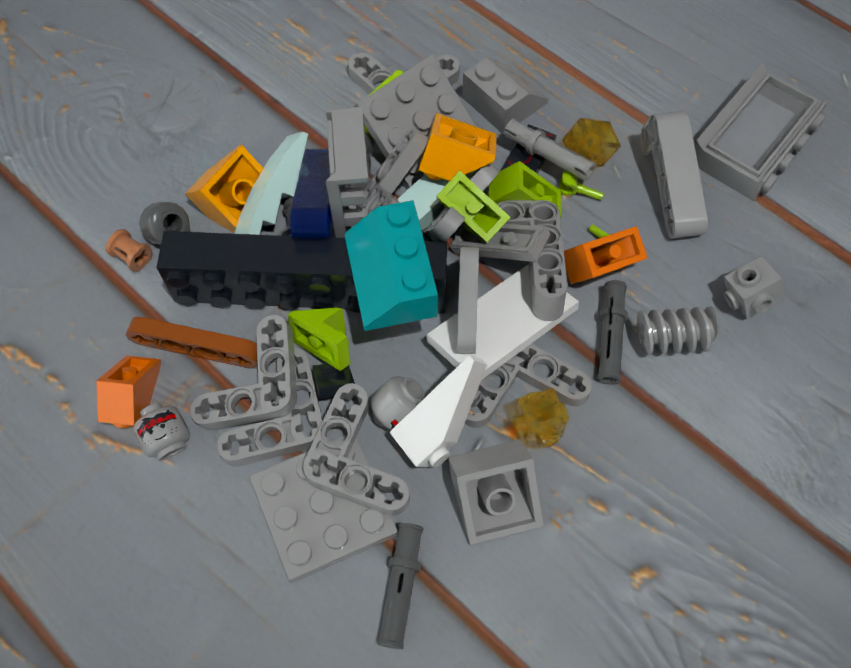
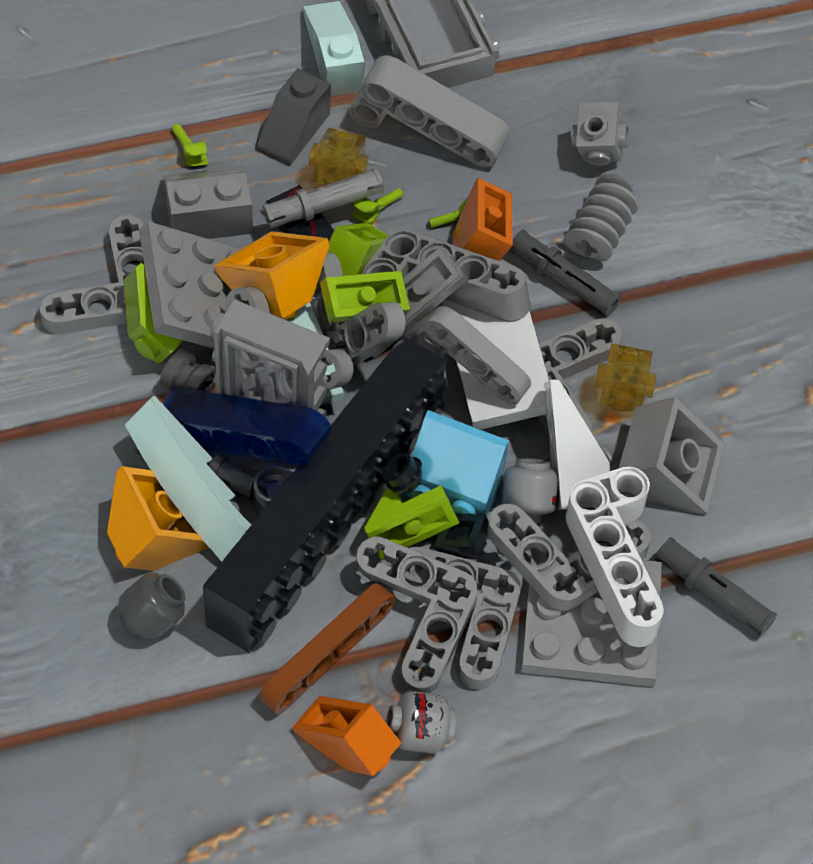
camera: 65 degrees left, 5 degrees down
nougat bush [105,229,152,272] -> none
teal slope [344,200,438,331] -> none
none -> lime hand [172,123,208,167]
none -> dark grey slope [257,68,331,166]
none -> light aqua slope [303,1,364,97]
none -> black plate [382,453,422,494]
none -> medium azure slope [405,410,509,517]
none -> white beam [565,466,664,647]

